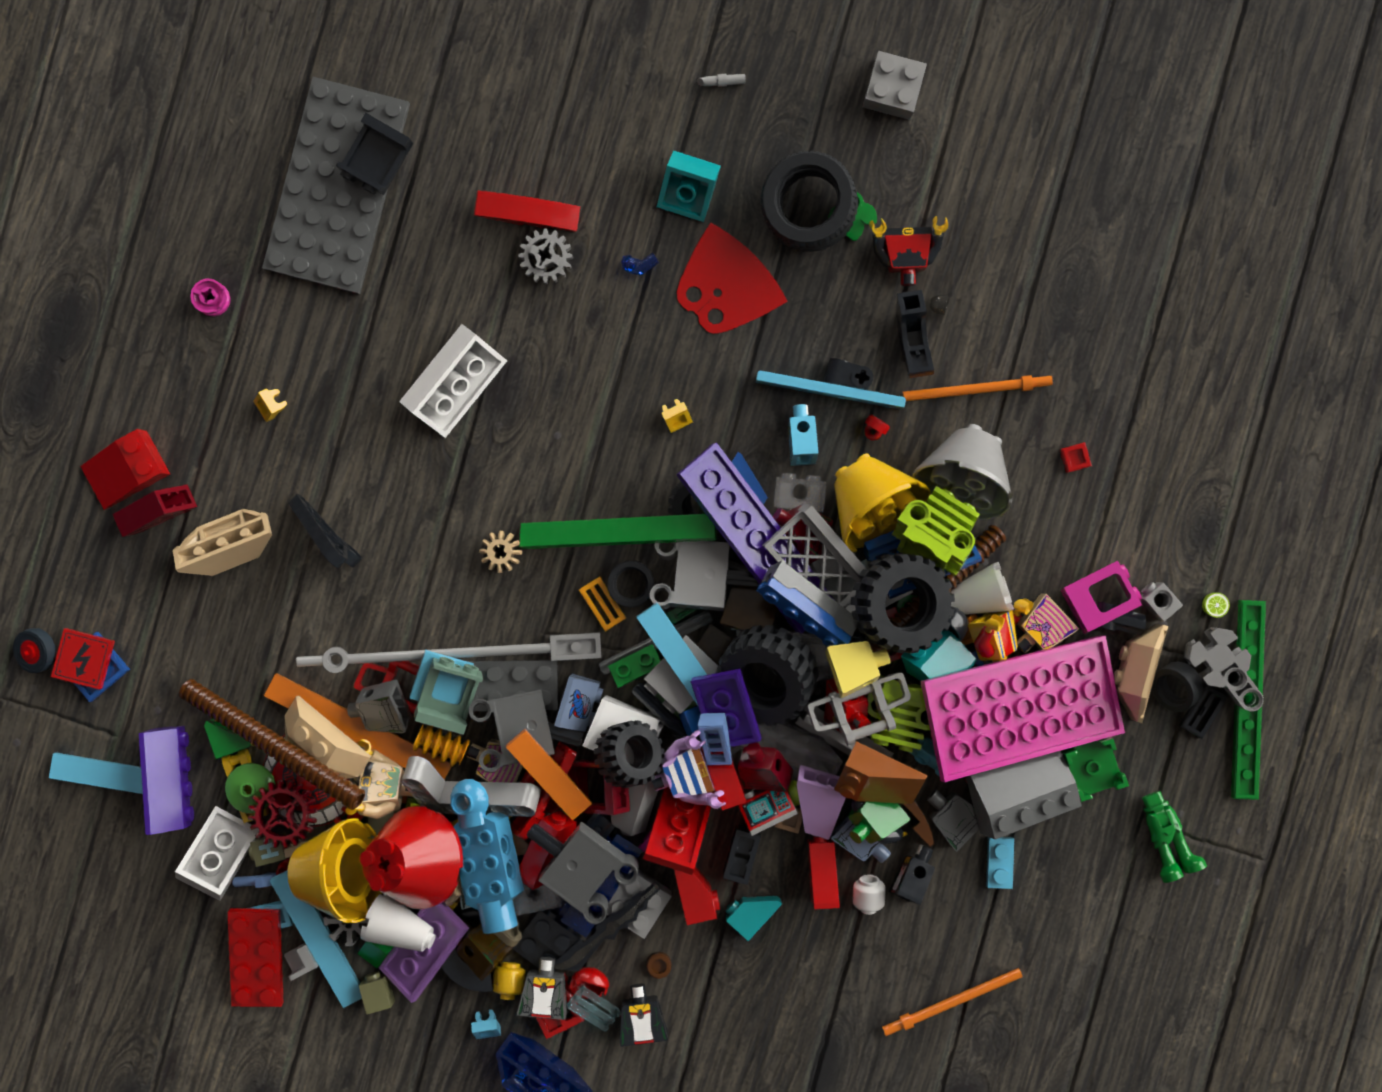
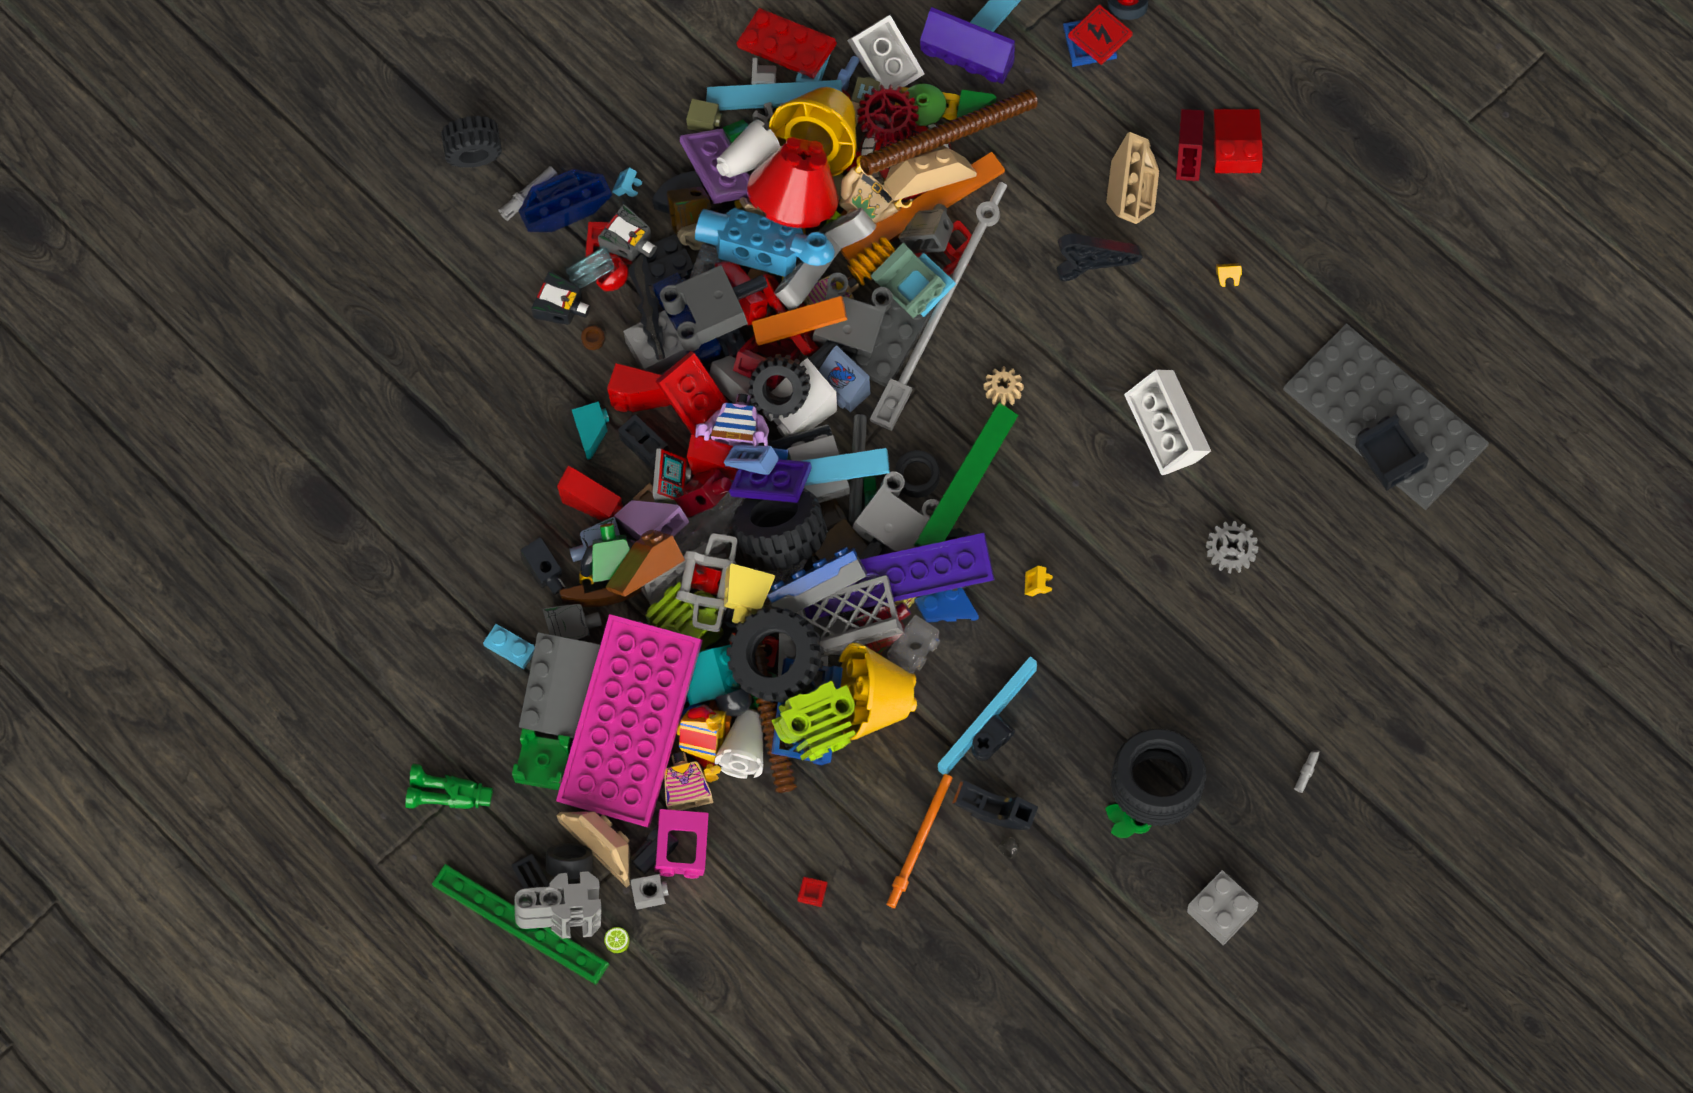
camera: 120 degrees right, 20 degrees down
dark pink wheel [190,278,230,317] -> none
red slope [474,190,580,232] -> none
yellow head [493,962,526,1000] -> none
light orange tile [579,576,626,632] -> none
green hinge [608,644,661,688] -> none
clear blue arm [621,253,659,275] -> none
teal slope [657,151,721,222] -> none
red piece [677,223,787,334] -> none
medium azure torso [788,404,818,466] -> none
white head [853,875,886,915] -> none
red tile [864,414,890,441] -> none
torso [869,216,948,286] -> none
orange bar [882,968,1023,1036] -> none
light grey cone [912,424,1012,520] -> none

